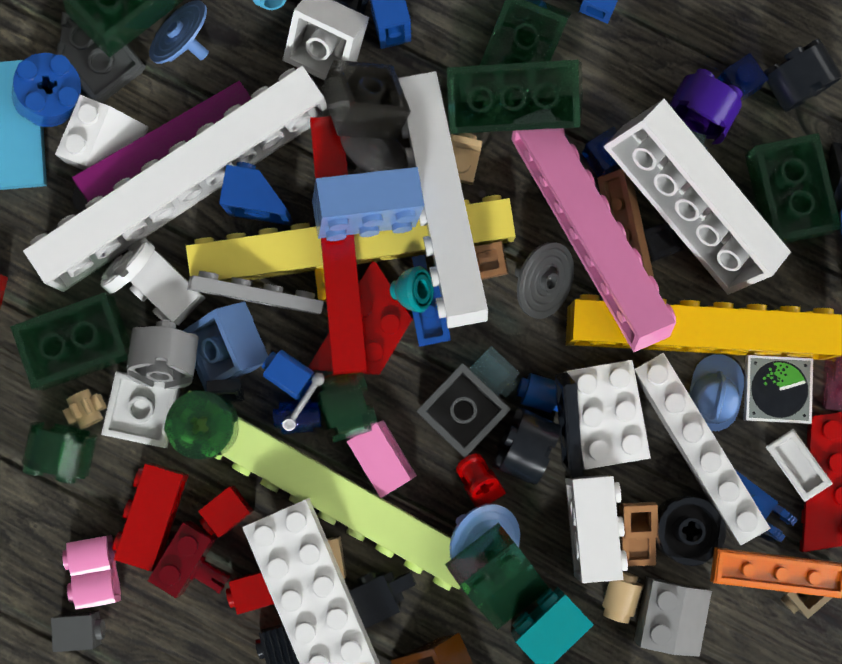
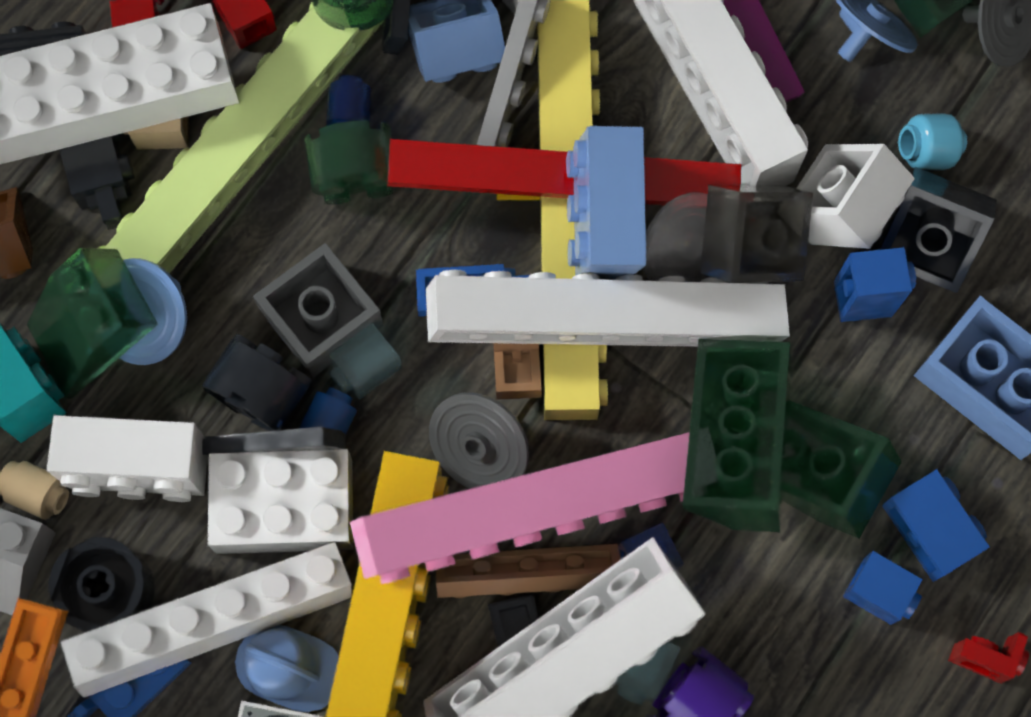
camera: 95 degrees right, 10 degrees down
blue slope [219,162,293,226] -> none
blue brick [262,350,315,401] -> none
light grey hinge [282,373,325,431] -> none
red wing [308,261,413,375] -> none
bright pink hinge [346,420,417,498] -> none
teal brick [390,266,434,312] -> none
tan bracket [451,132,483,185] -> none
red piece [456,453,506,507] -> none
medium nougat brick [618,502,658,567] -> none

